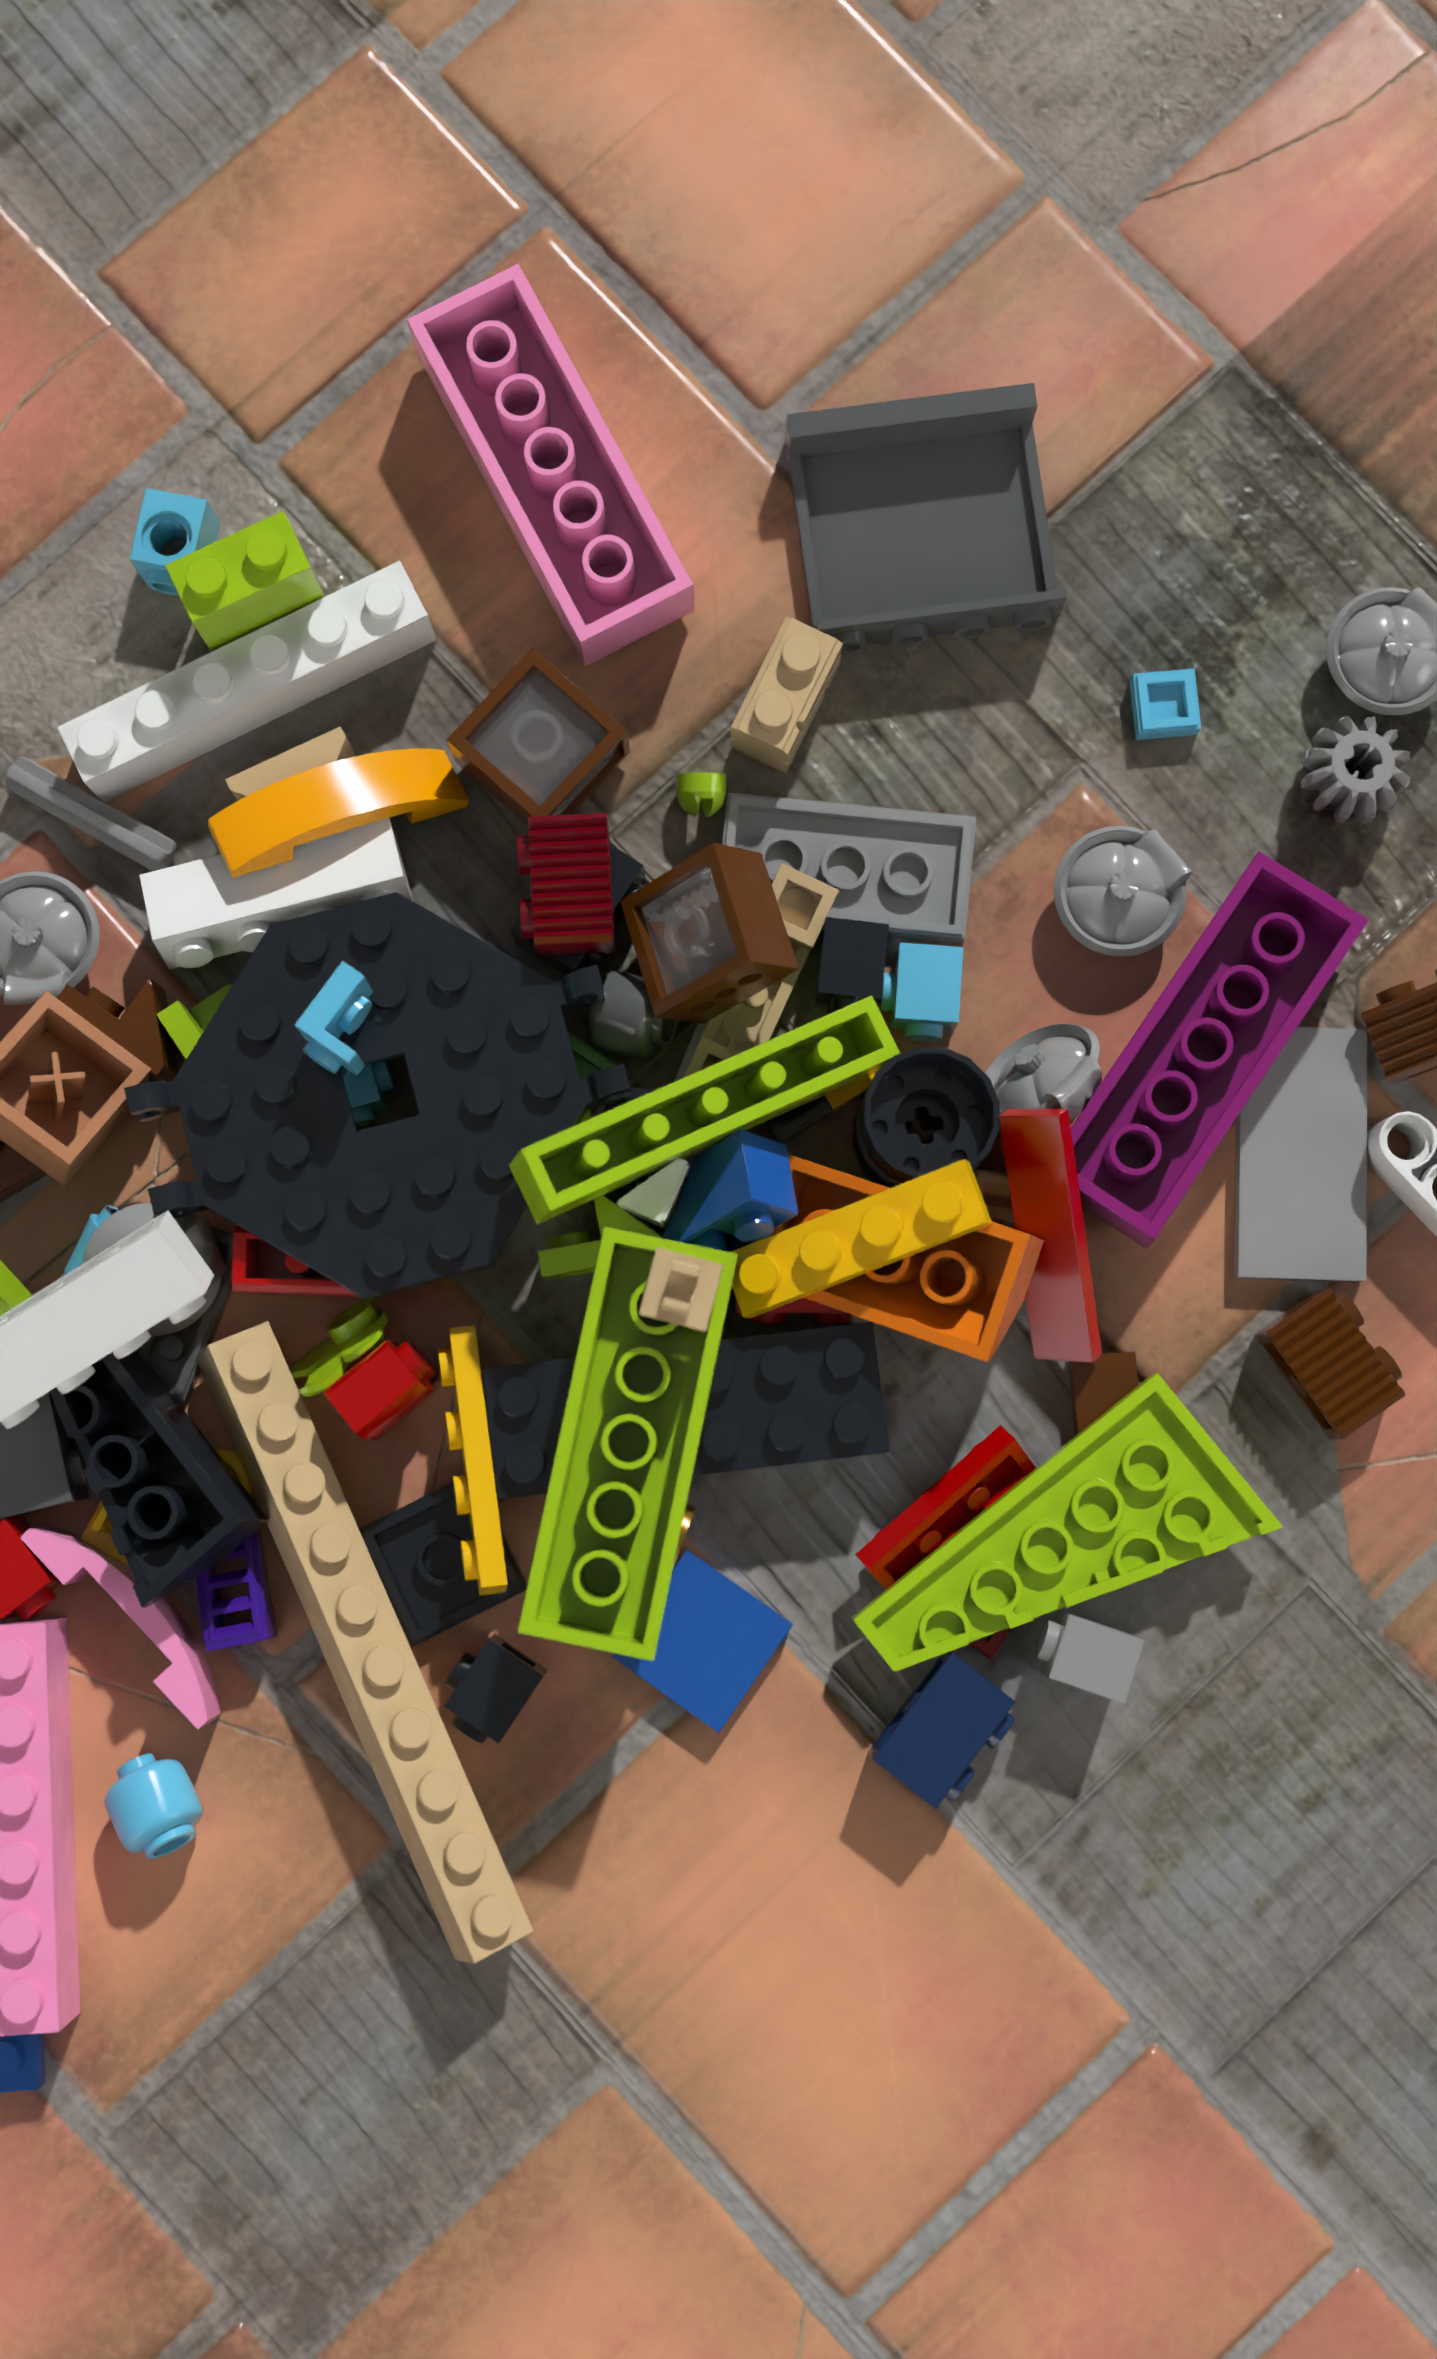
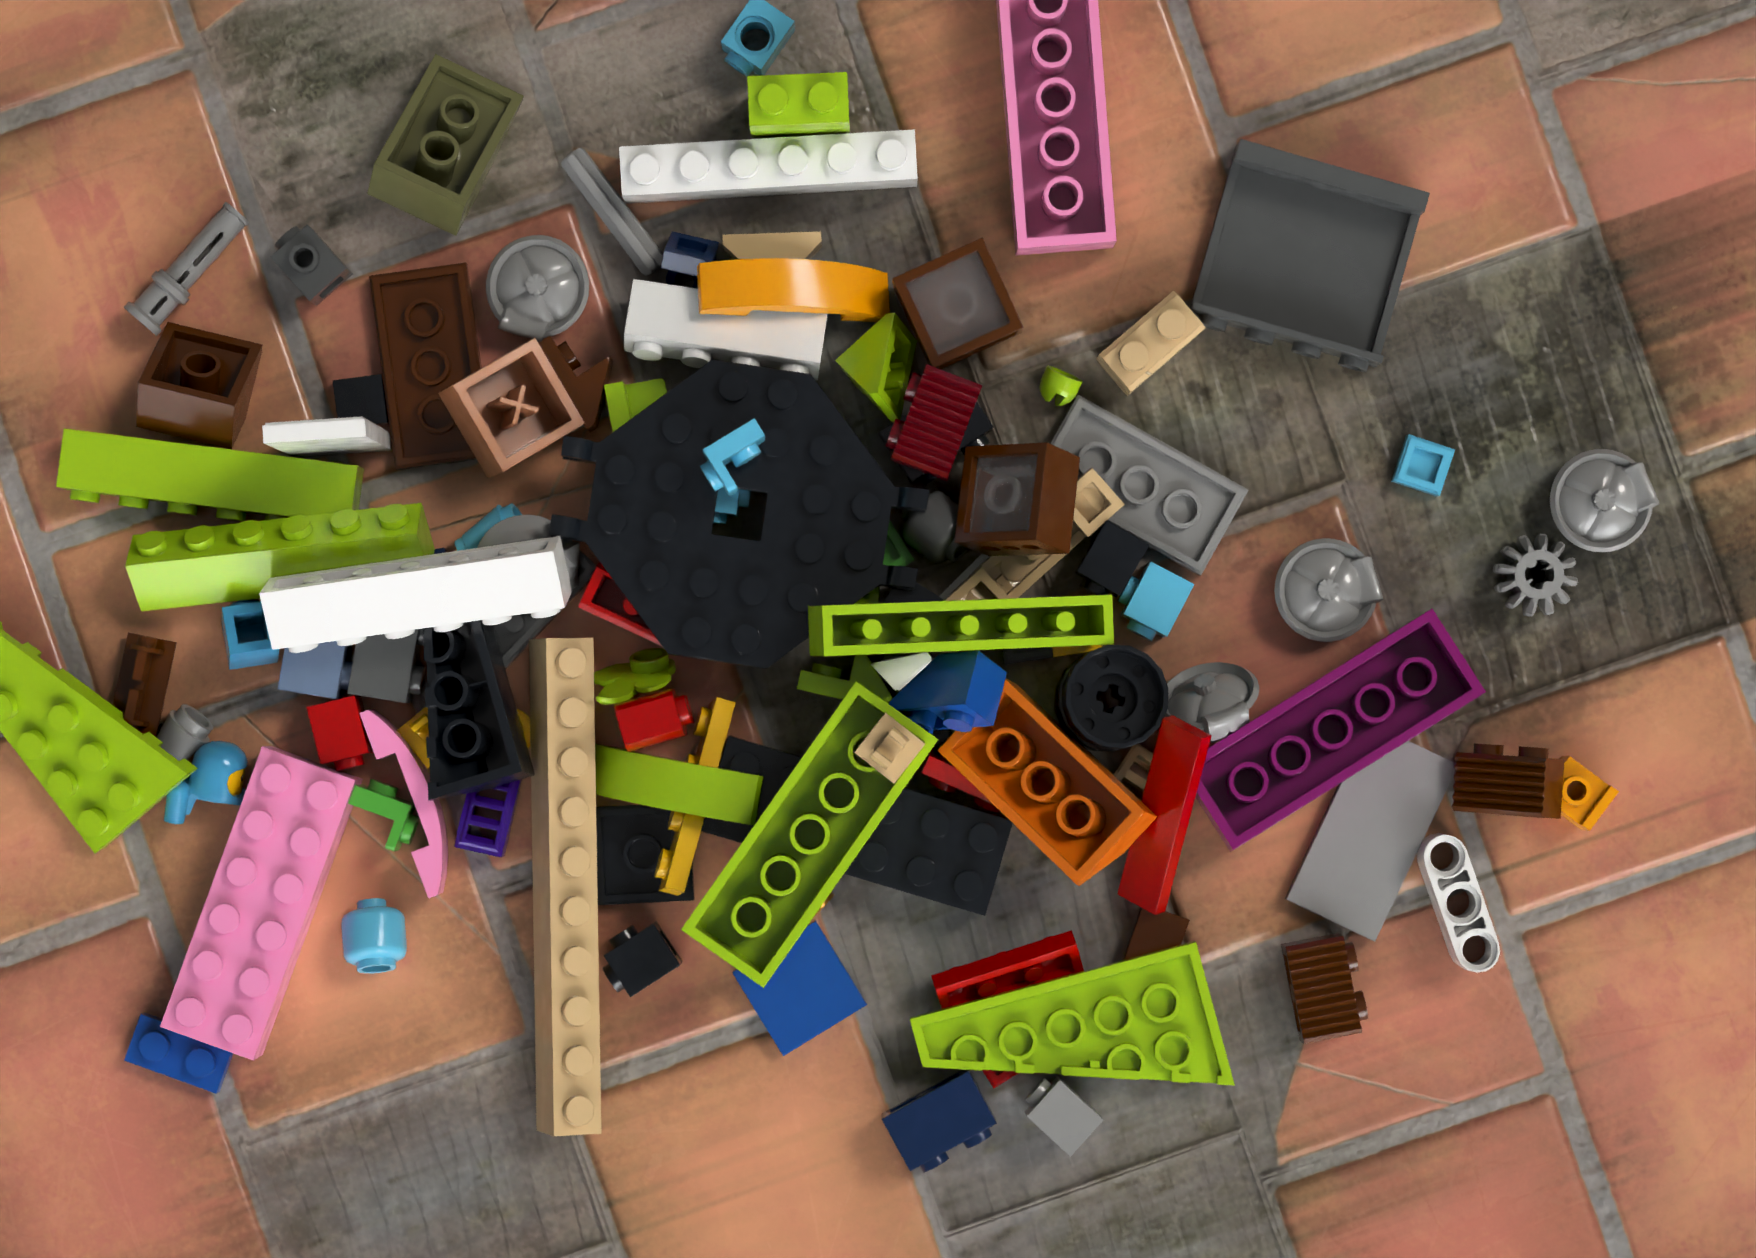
camera: 15 degrees right, 5 degrees up
yellow plate [730,1159,992,1318] -> none
none -> bright green bracket [348,779,420,852]
none -> lime slope [595,743,763,825]
none -> dark blue tile [661,231,719,289]
none -> lime slope [835,312,917,422]

